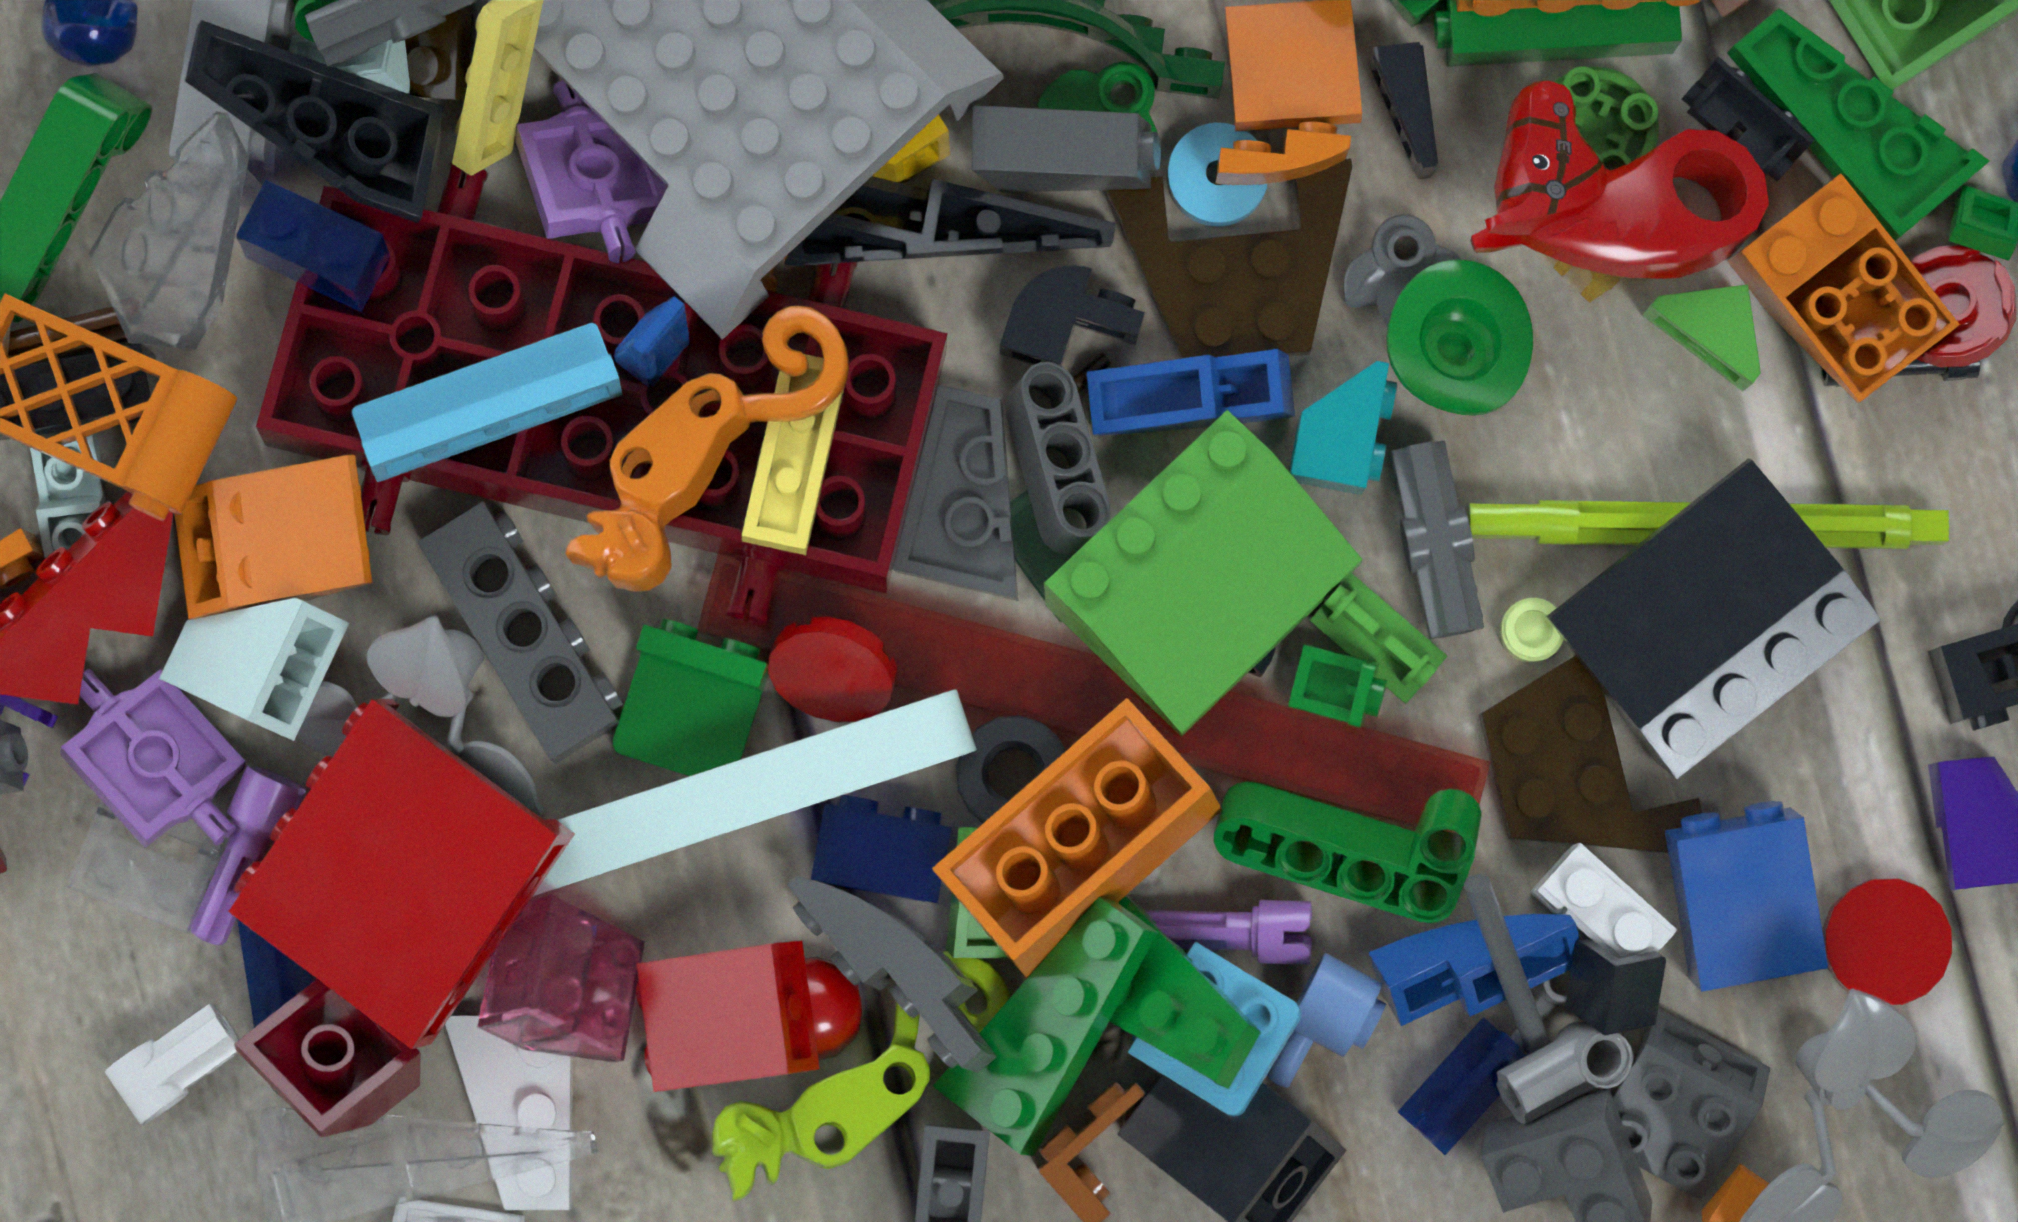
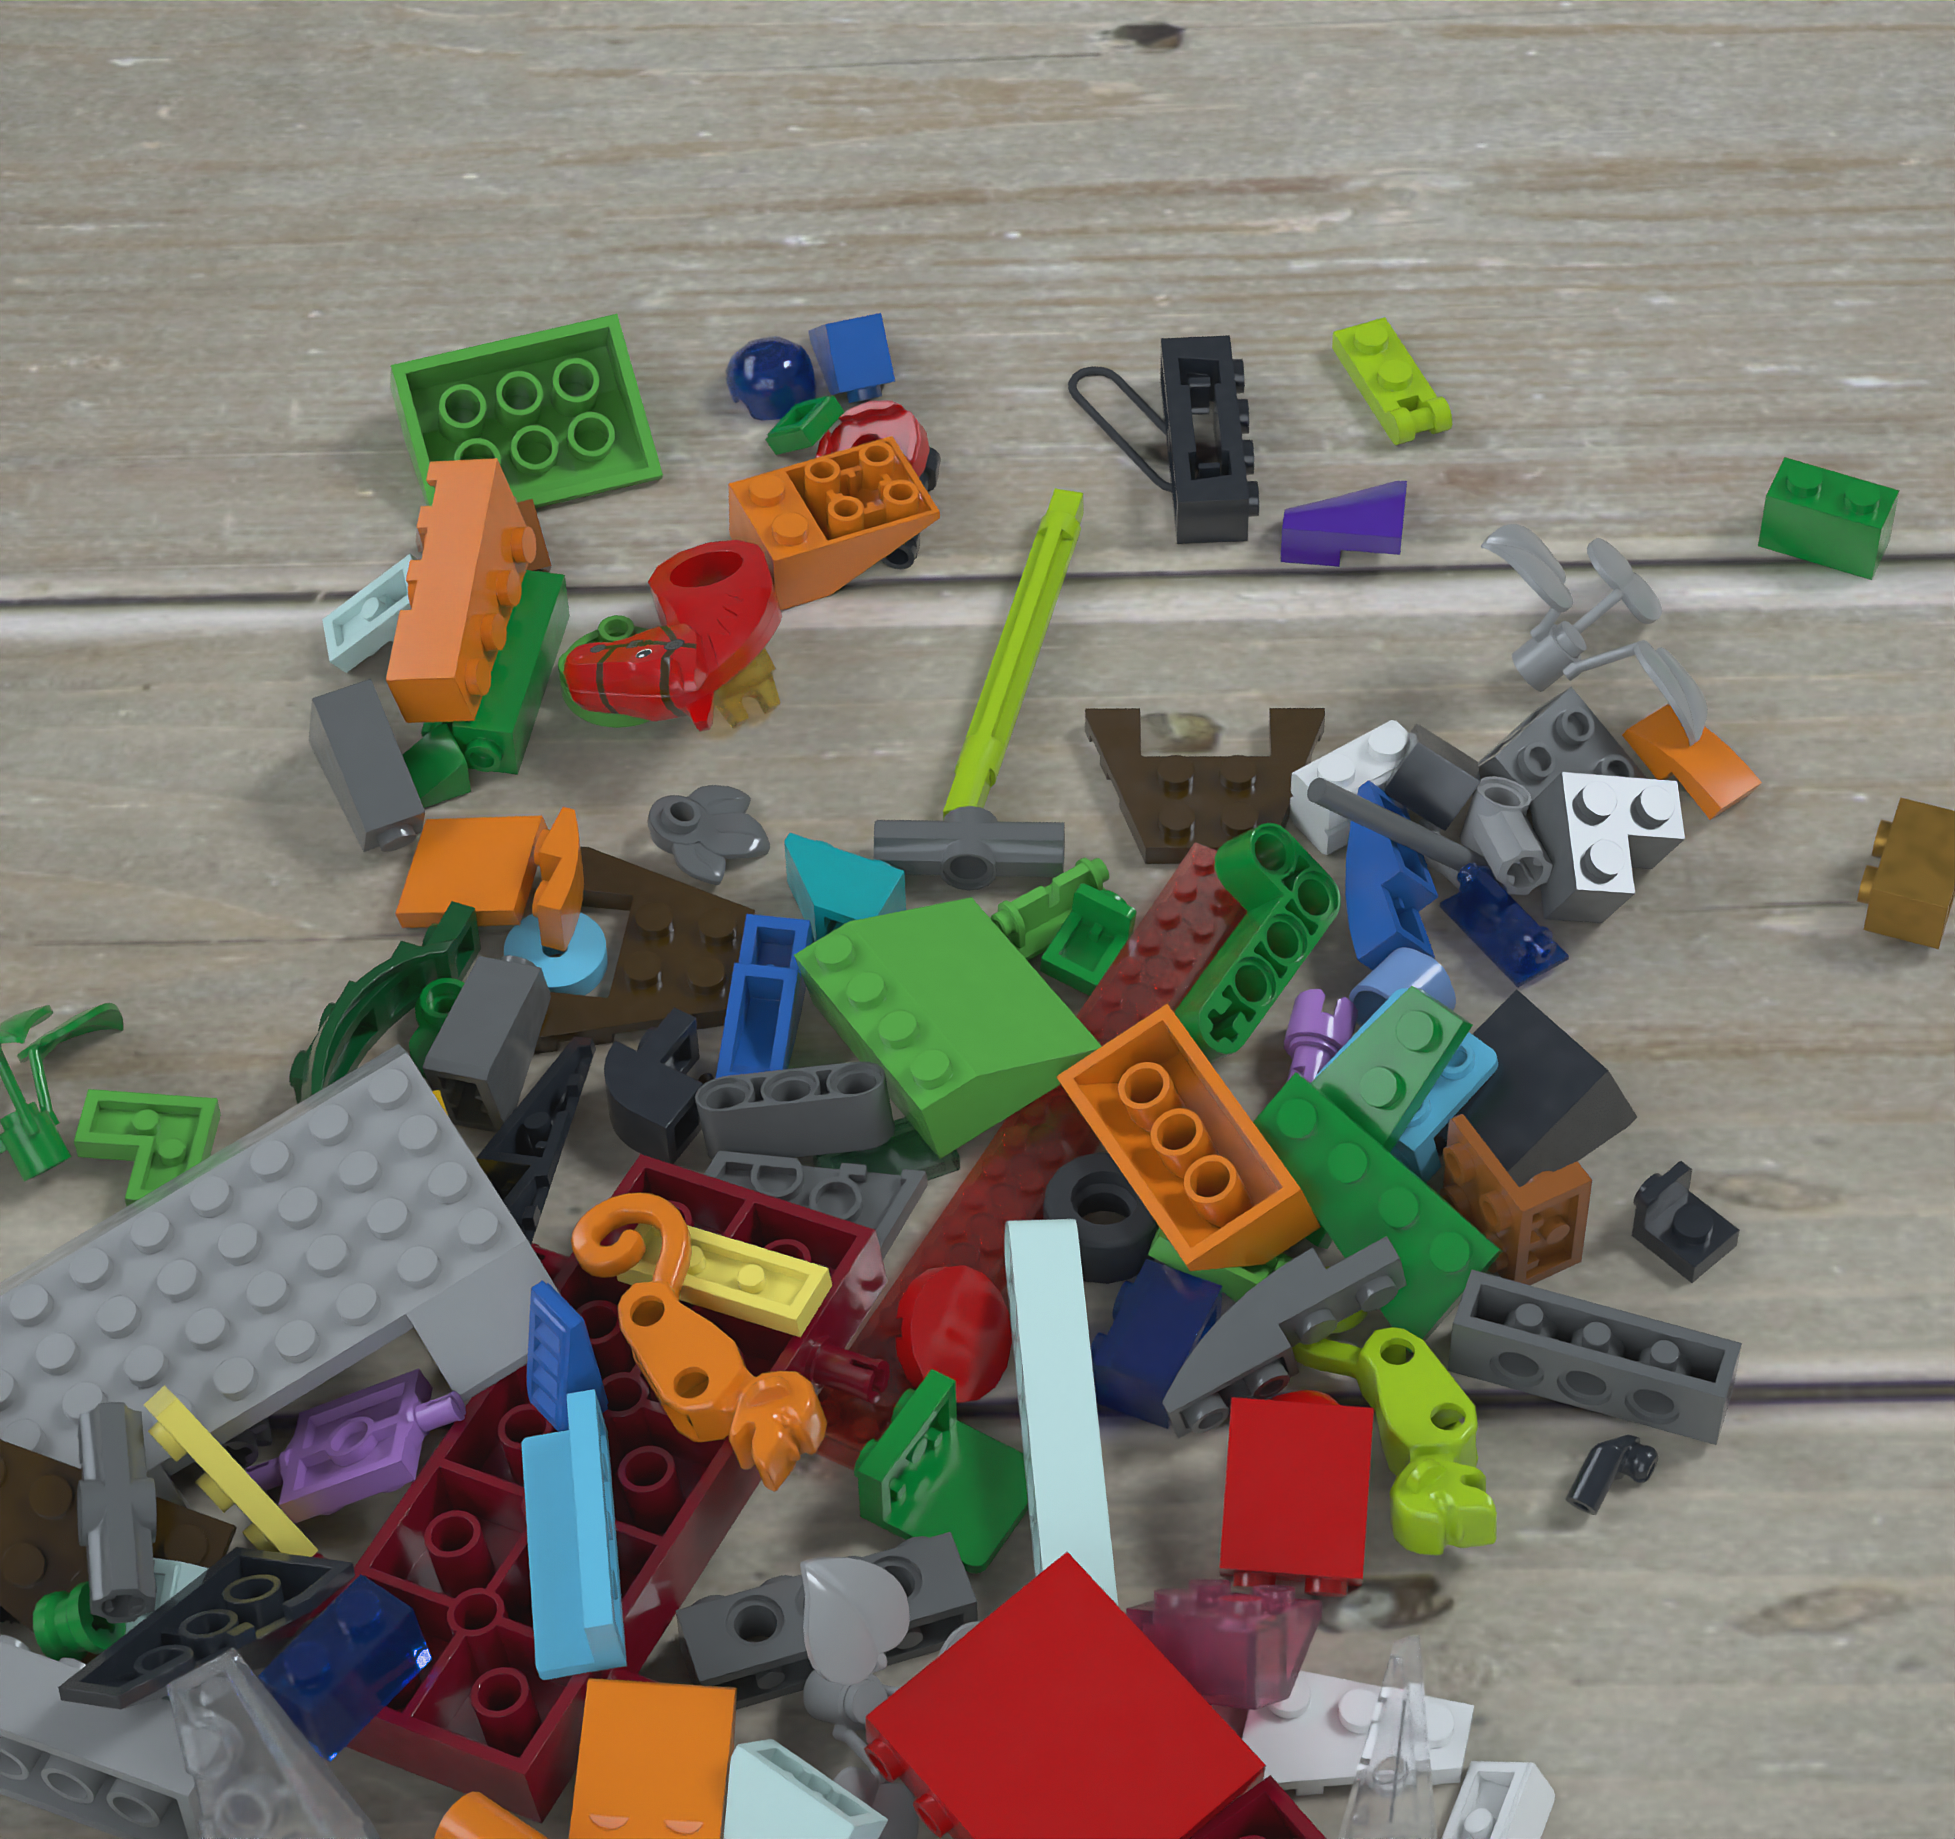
camera: 75 degrees left, 35 degrees down
black slope [1368,41,1438,179] -> none
green hat [1386,260,1533,416] -> none
yellowish green tile [1499,598,1563,663] -> none
black slope [1546,458,1881,779] -> none
bright green slope [1642,284,1761,392] -> none
blue brick [1665,801,1828,992] -> none
black hinge [1681,56,1815,182] -> none
green wing [1727,8,1990,241] -> none
red tile [1822,878,1952,1005] -> none

